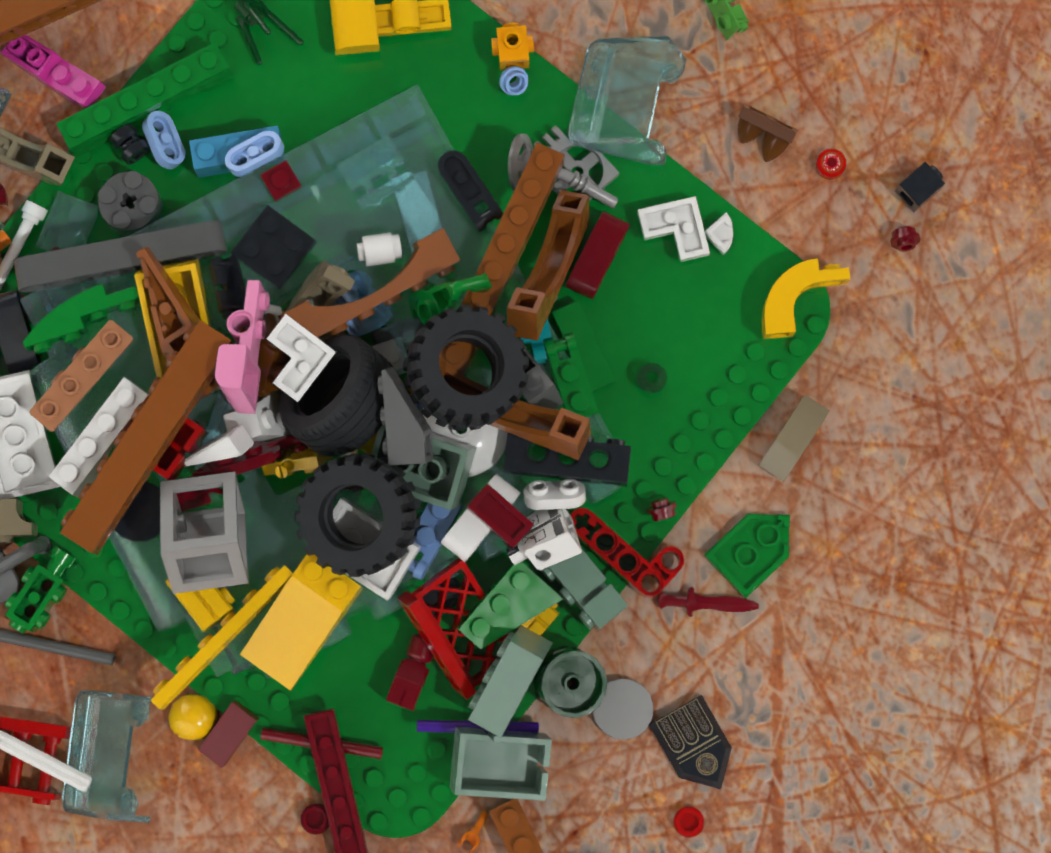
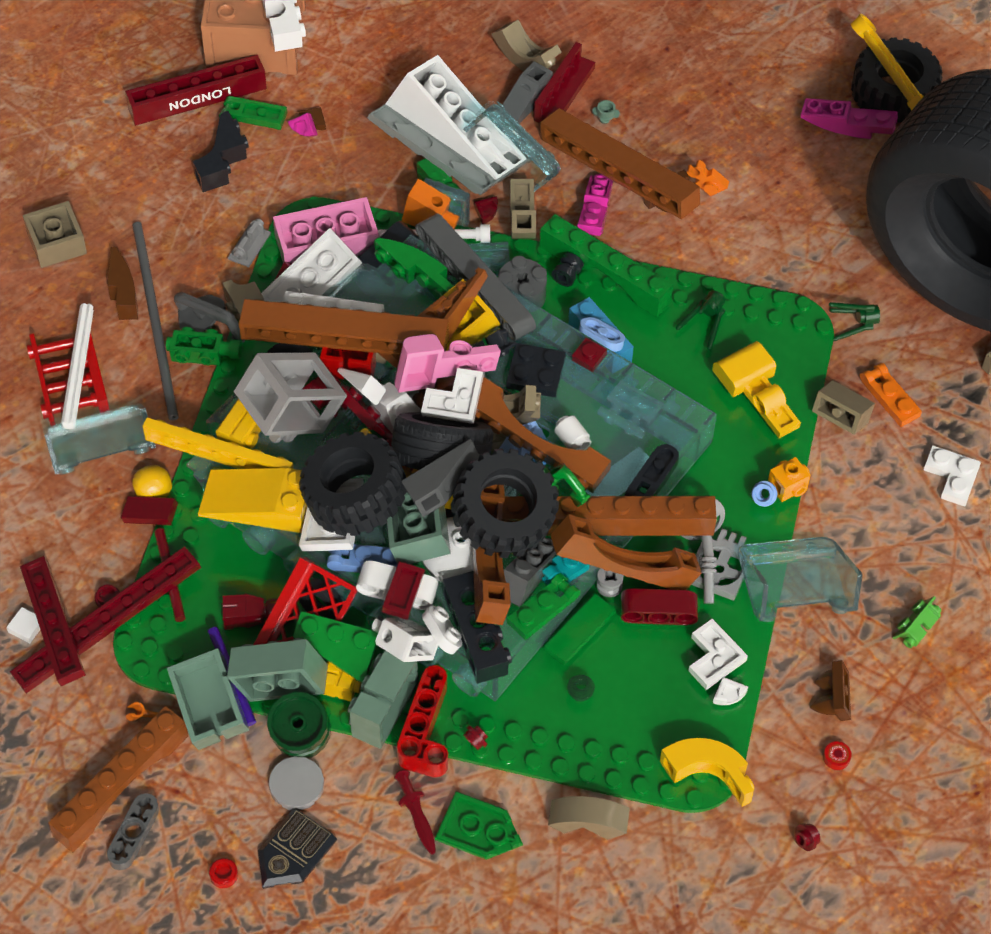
camera: 65 degrees right, 25 degrees down
nougat bracket [29,320,133,432] -> none
light blue plate [142,111,186,169] -> none
black brick [895,162,945,213] -> none

